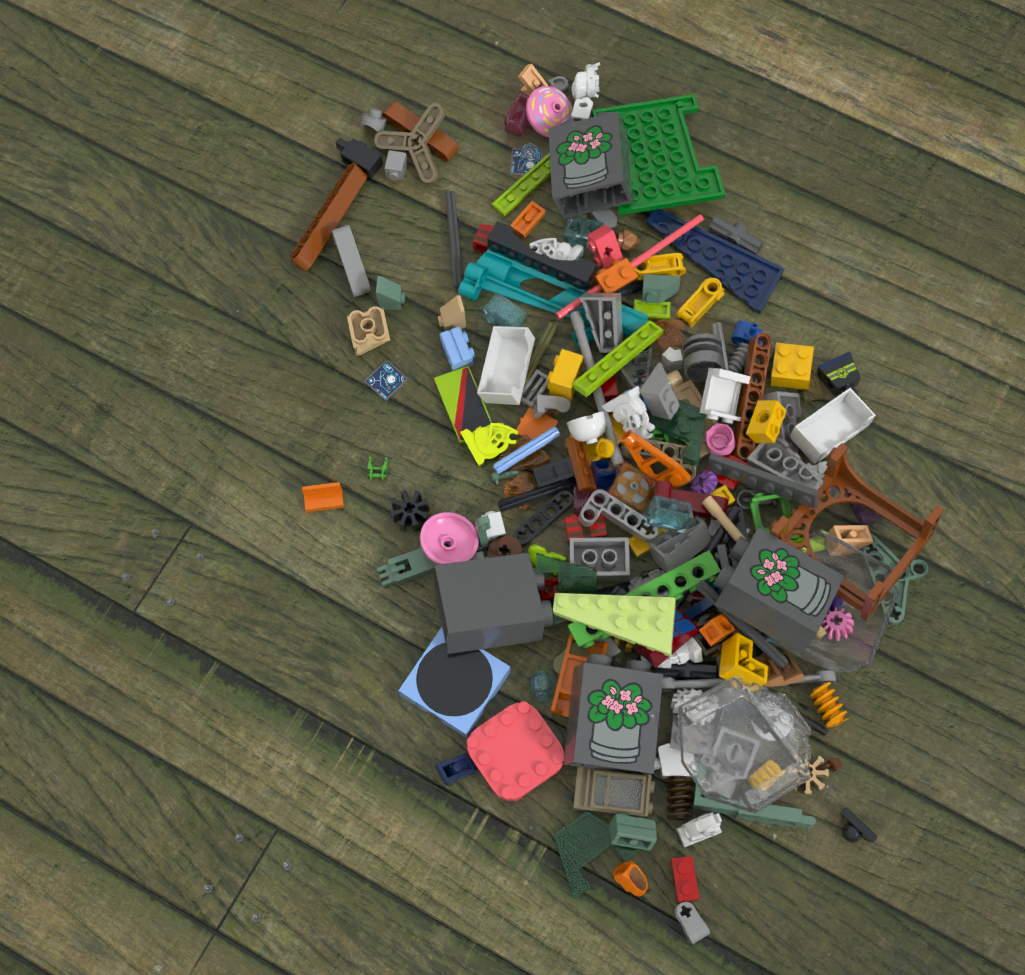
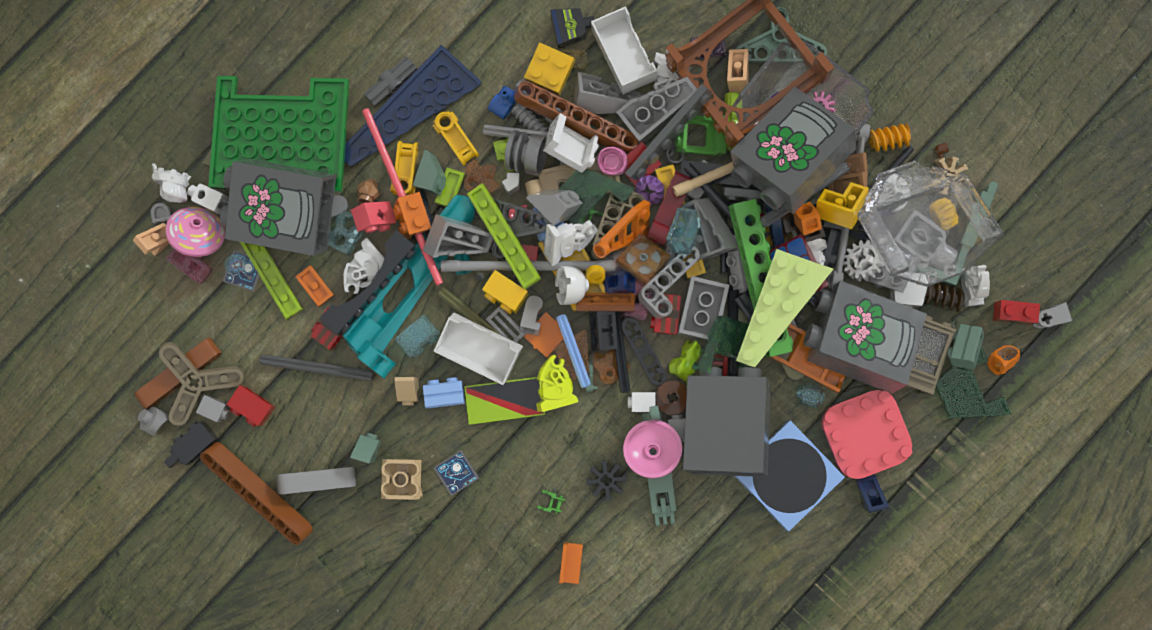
camera: 80 degrees left, 15 degrees up
yellow brick [746,400,786,443] -> none
black tile [841,808,878,843] -> none
none -> red brick [226,385,276,427]

